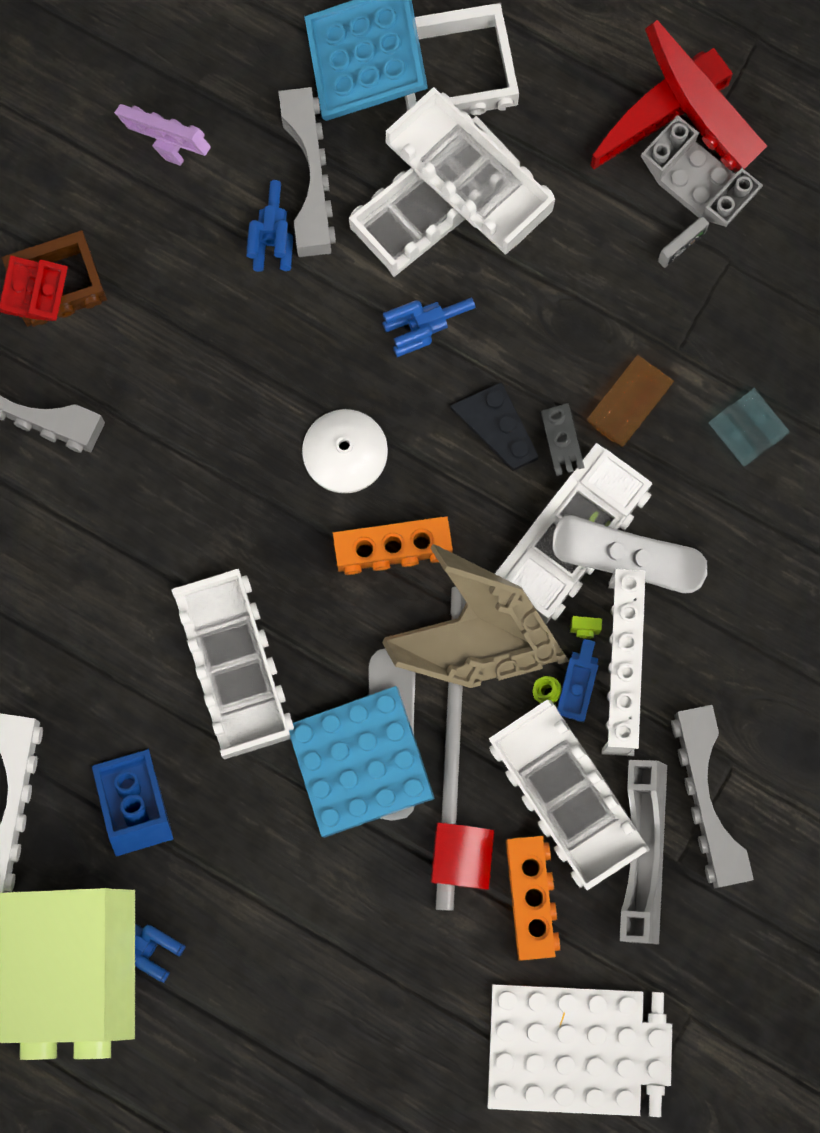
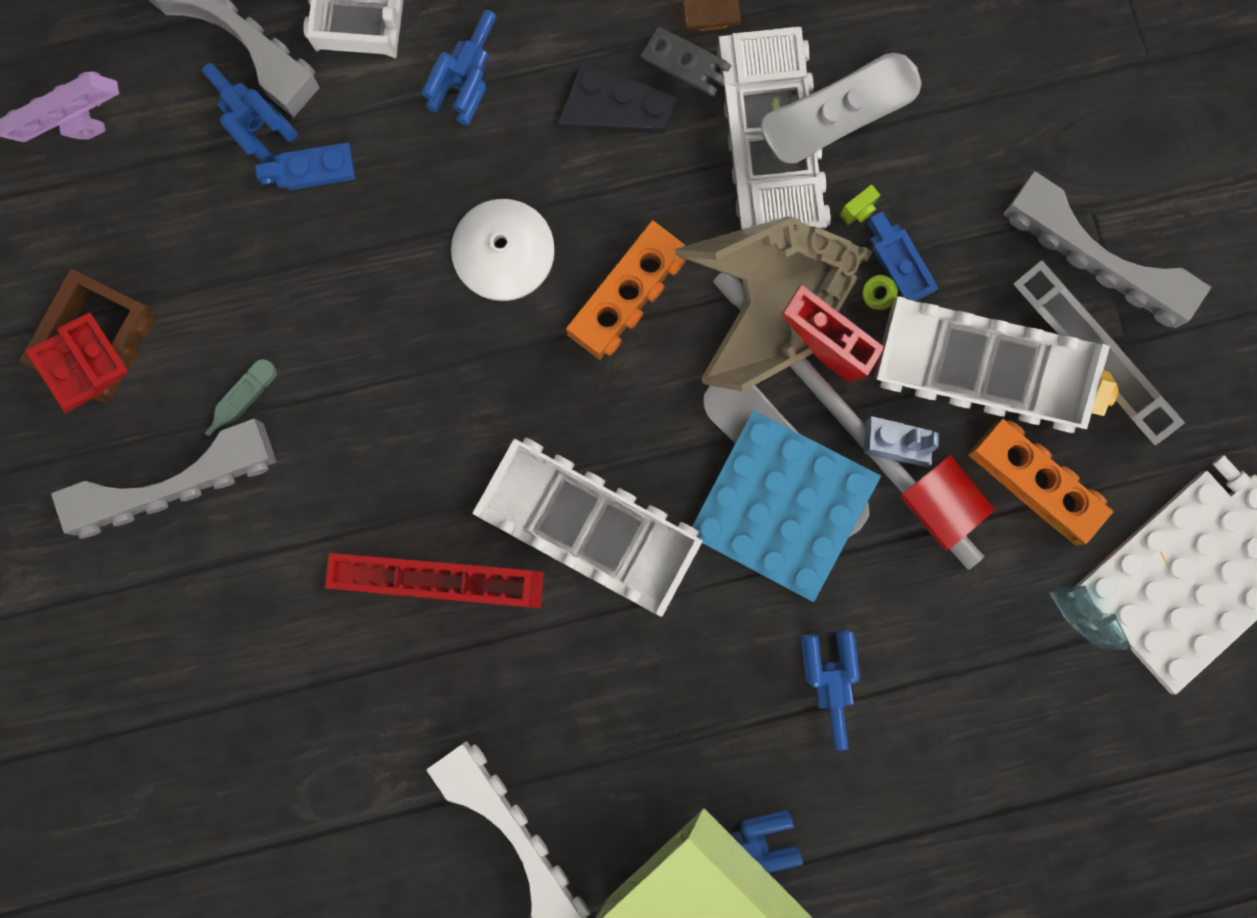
camera: 45 degrees left, 5 degrees up
blue slope [92,749,173,857] -> none
white window [601,569,645,756] -> none
none -> sand green piece [205,359,277,437]
none -> blue hinge [255,142,356,190]
none -> red slope [325,553,544,608]
none -> red slope [781,285,884,383]
none -> blue plant [800,630,860,750]
none -> sand blue plate [864,416,939,467]
none -> clear light blue slope [1050,586,1131,650]
none -> yellow plate [1092,370,1118,416]

